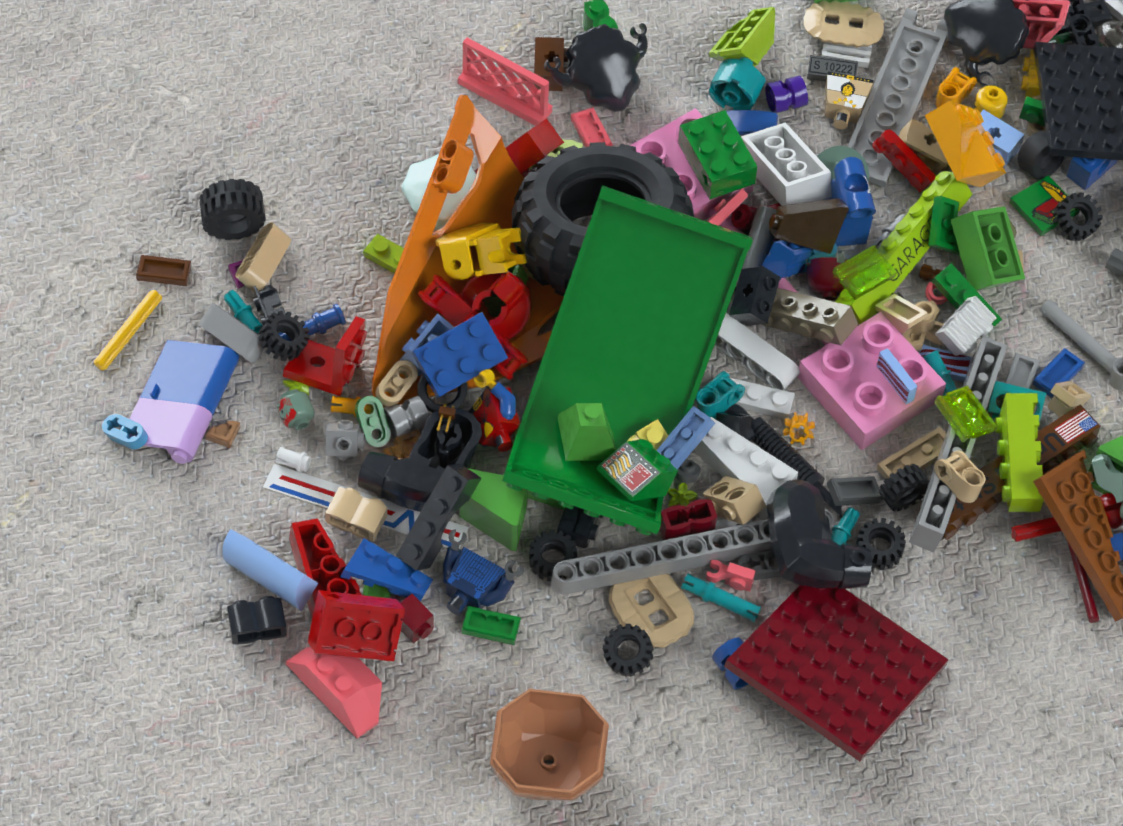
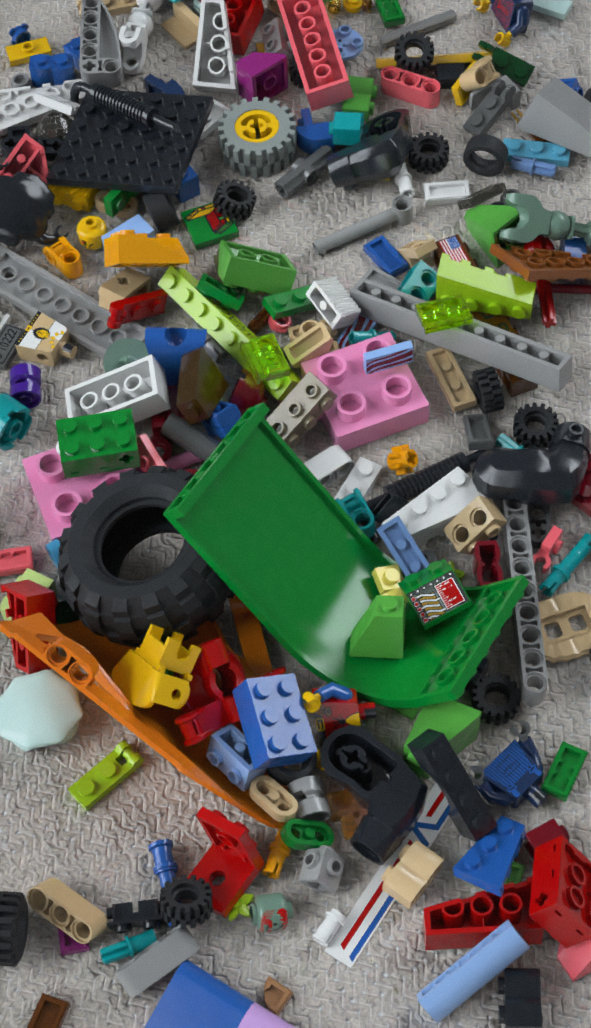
camera: 70 degrees left, 0 degrees up
reddish brown piece [437,404,456,433] -> none
blue slope [726,110,778,136] -> none
tan piece [934,450,986,503] -> none

